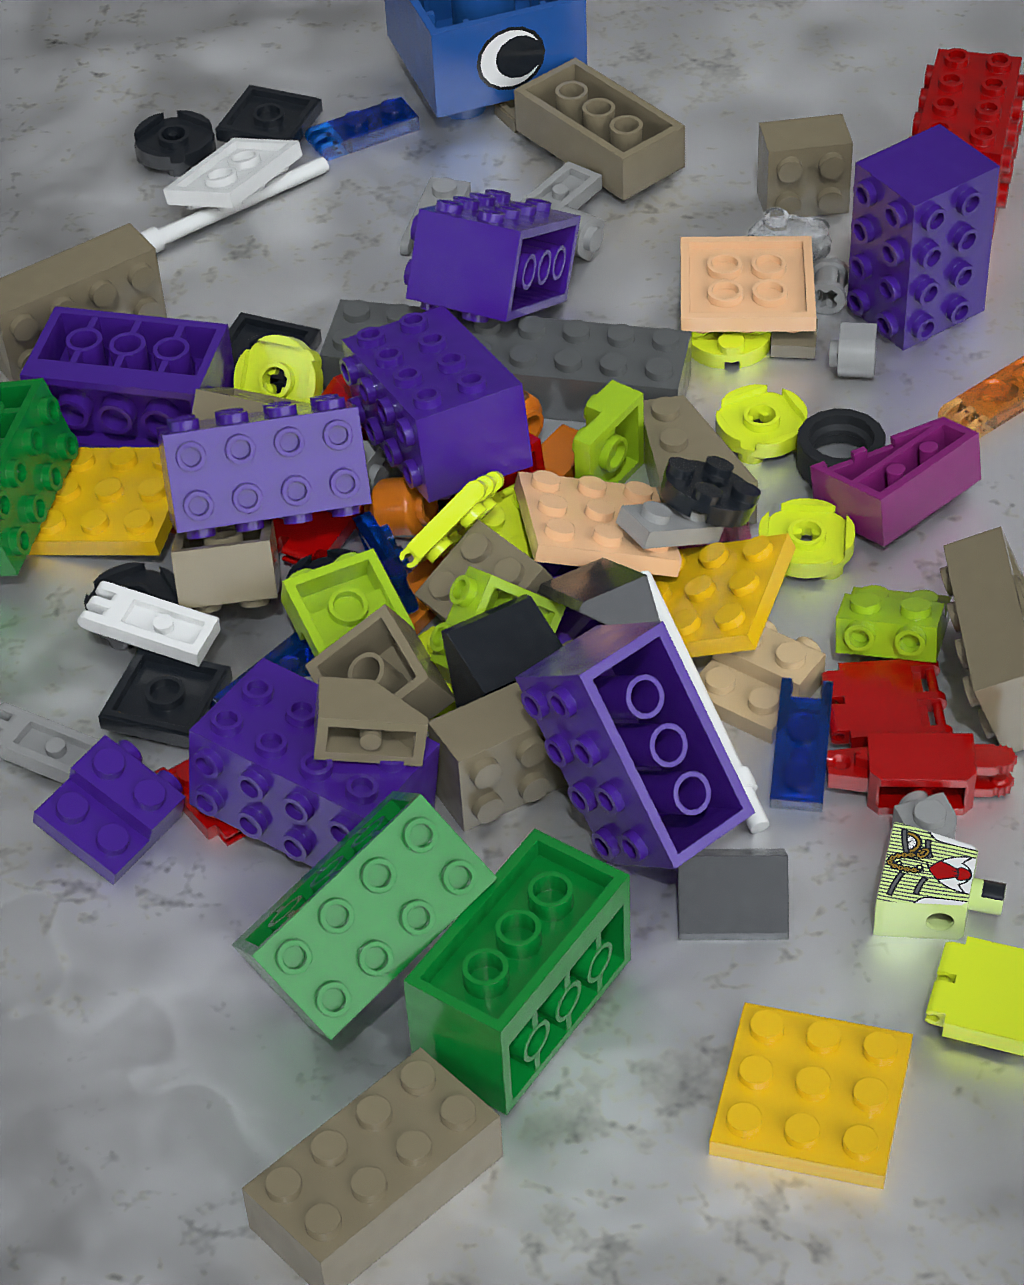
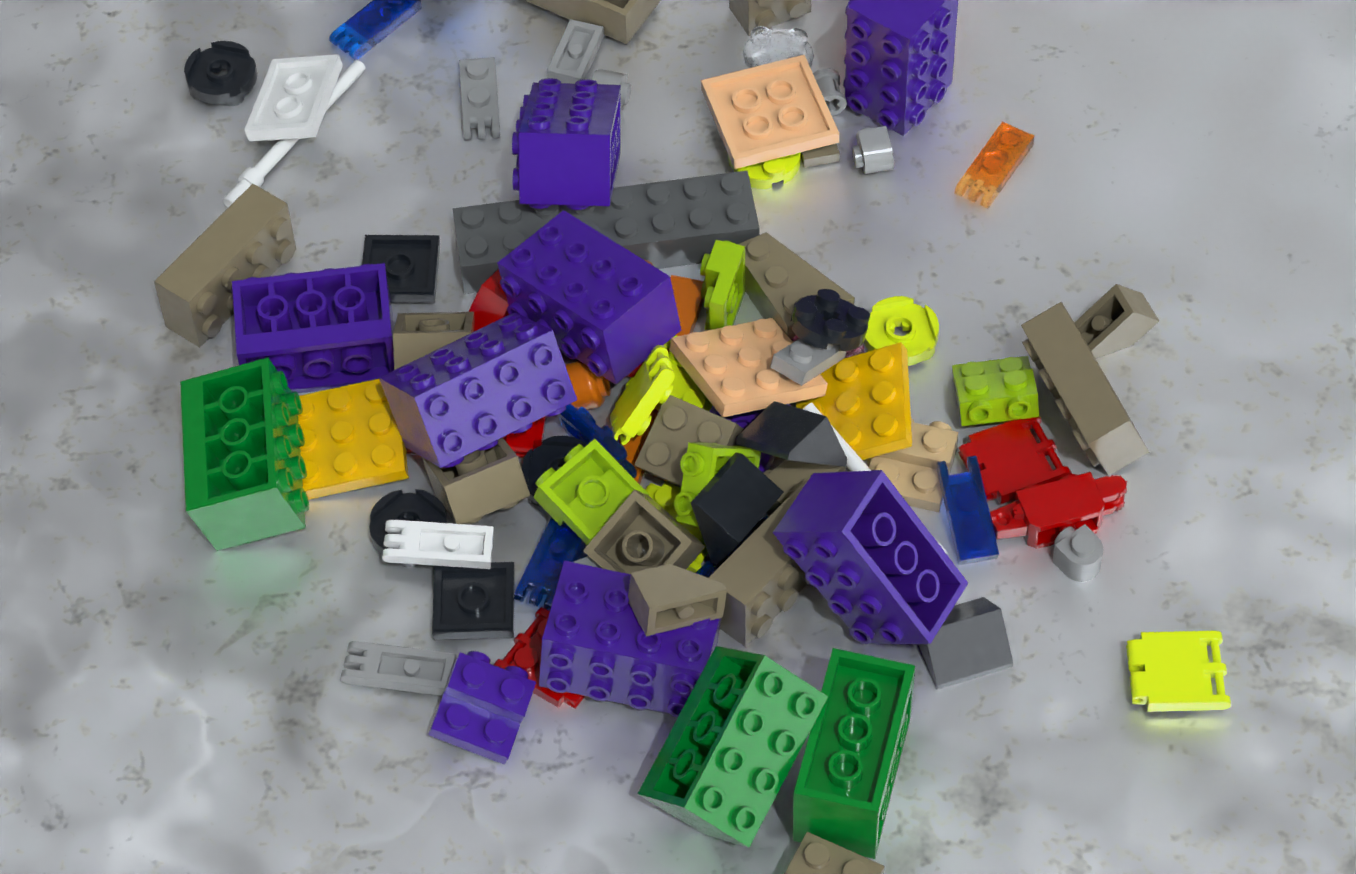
camera: 20 degrees left, 10 degrees up
black plate [215,85,323,143] -> none
neon yellow plate [233,335,323,403] -> none
yellow plate [709,1002,913,1189] -> none
neon yellow plate [715,384,808,464] -> none
black tyre [796,408,886,485] -> none
magenta wedge [810,417,981,547] -> none
torso [873,822,1007,940] -> none

